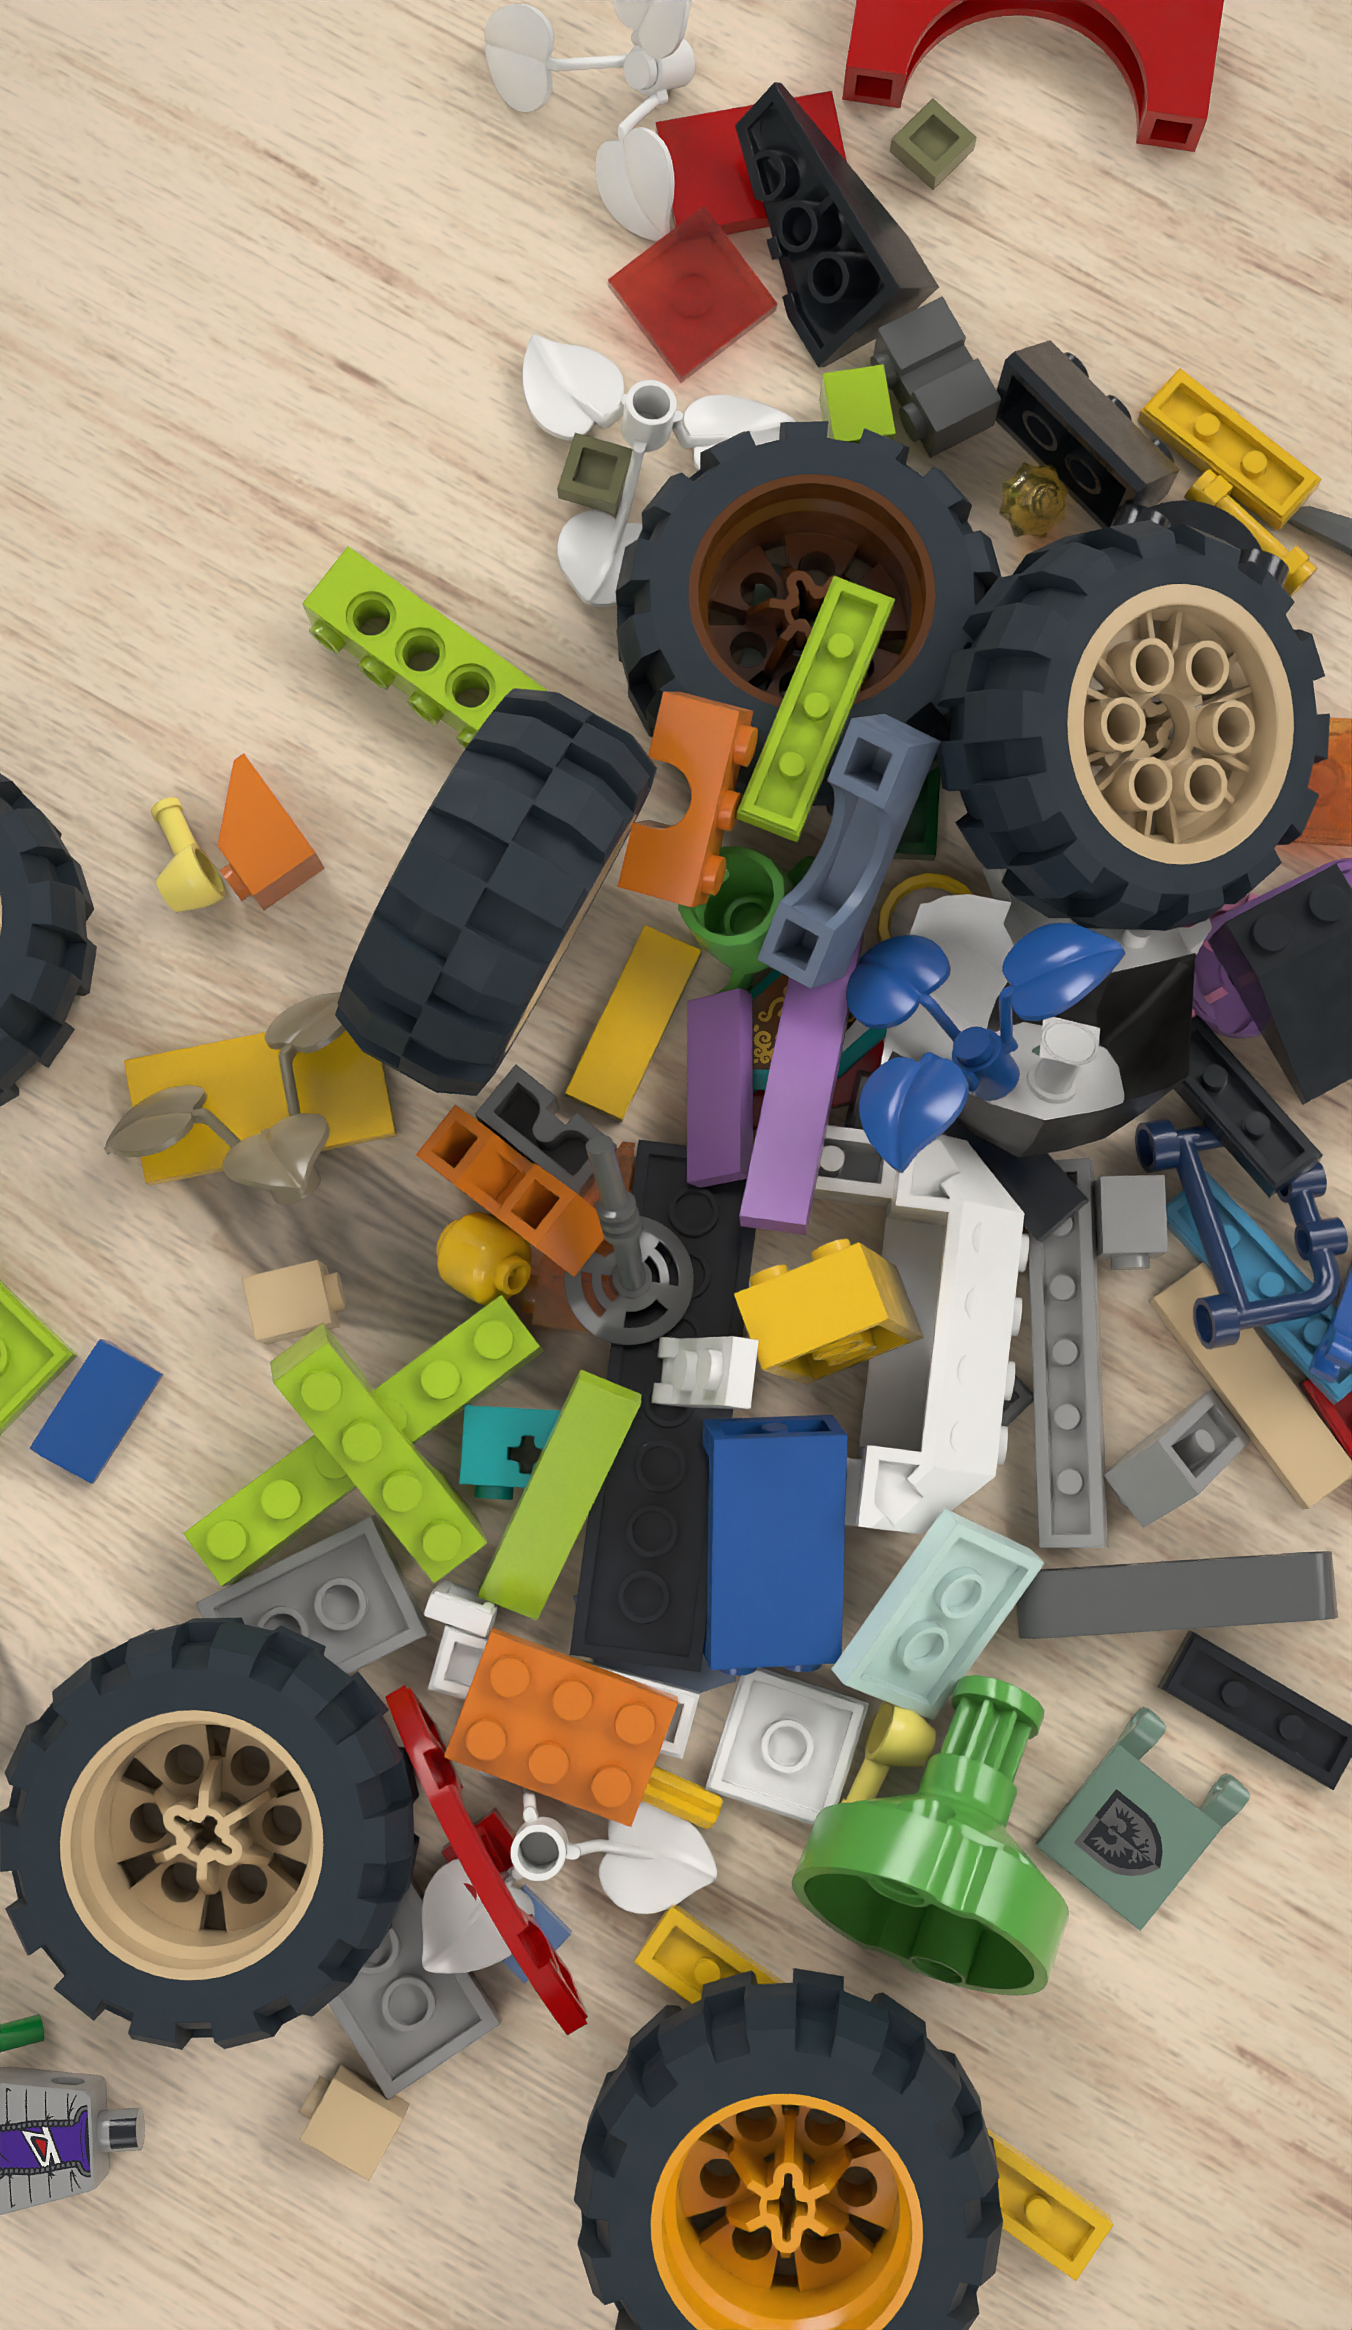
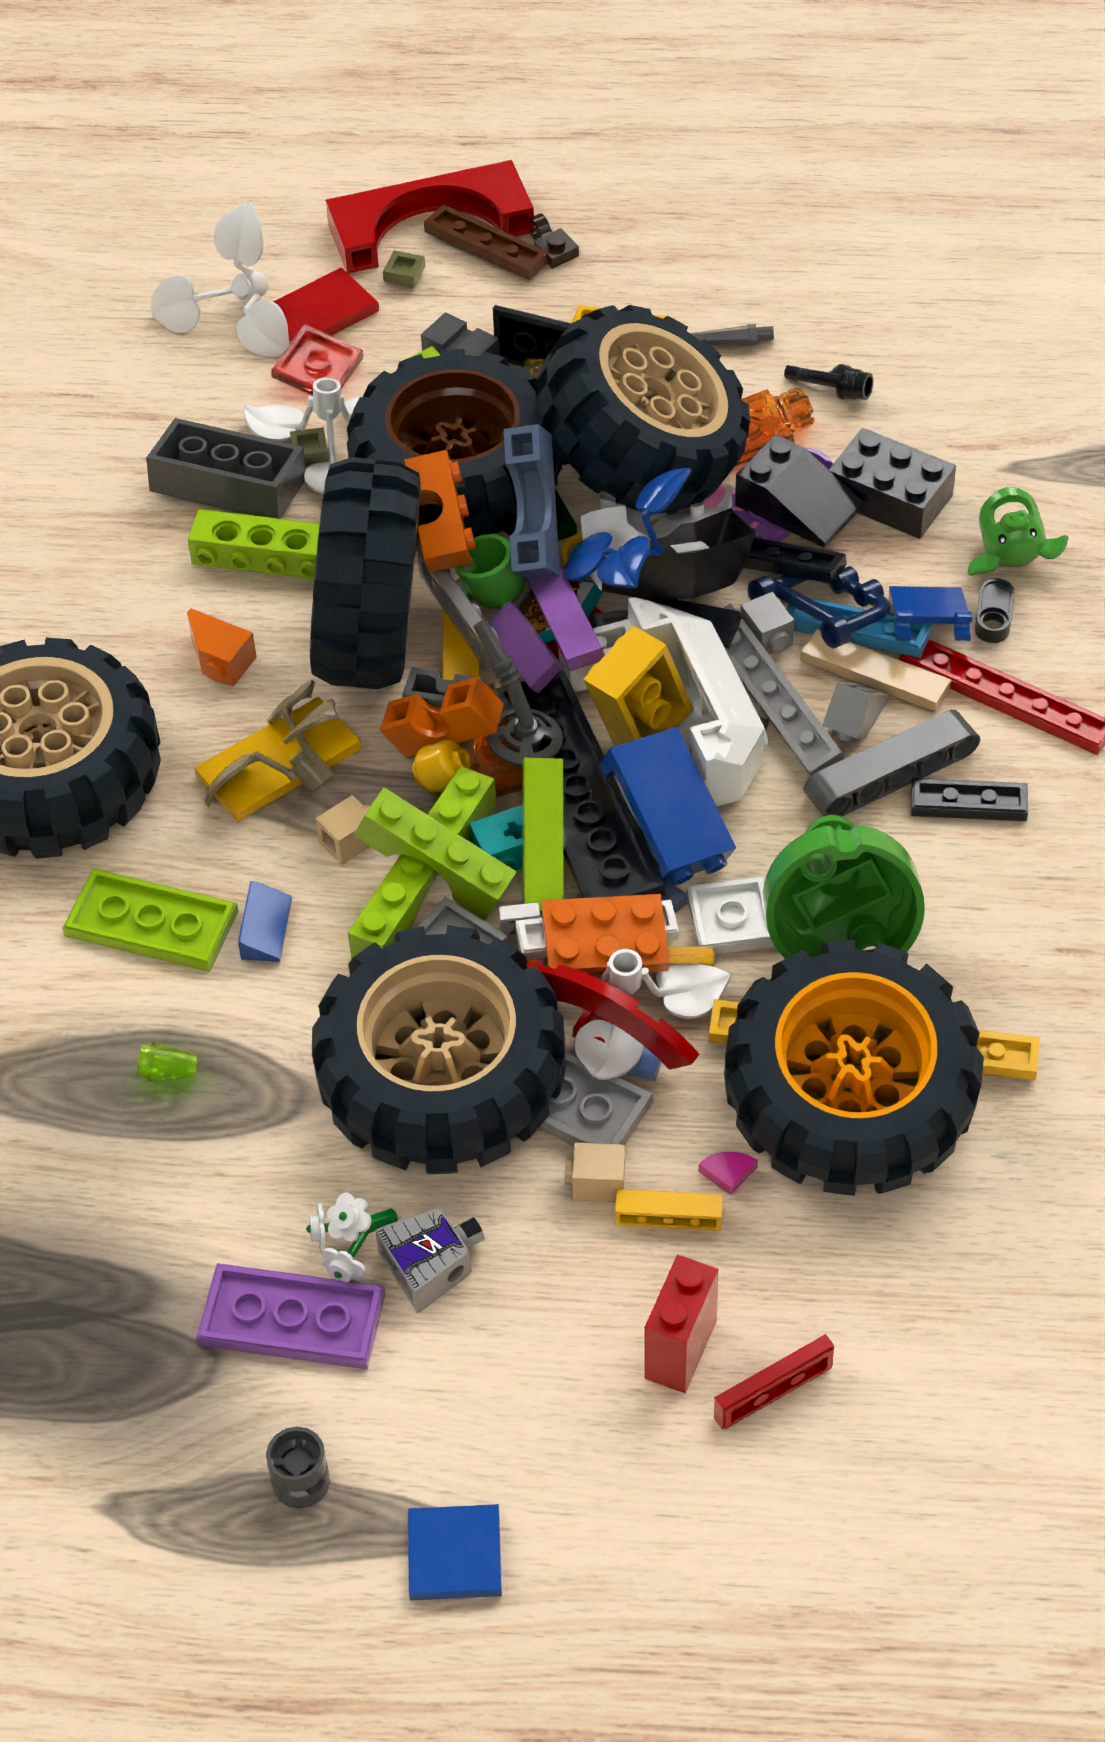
camera: 25 degrees left, 30 degrees down
light yellow bar [151,797,227,913] -> none
white plate [652,1336,759,1409] -> none
black wedge [735,82,939,368] -> none
lime tile [736,576,895,843] -> none
light aqua plate [831,1508,1045,1720] -> none
sand green flag [1035,1707,1250,1931] -> none
none -> dark grey brick [146,418,305,519]
none -> light grey plate [417,549,500,669]
none -> reddish brown plate [424,204,548,280]
none -> dark brown plate [529,213,579,269]
none -> yellow piece [615,1189,723,1231]
none -> dark pink tile [698,1152,758,1195]

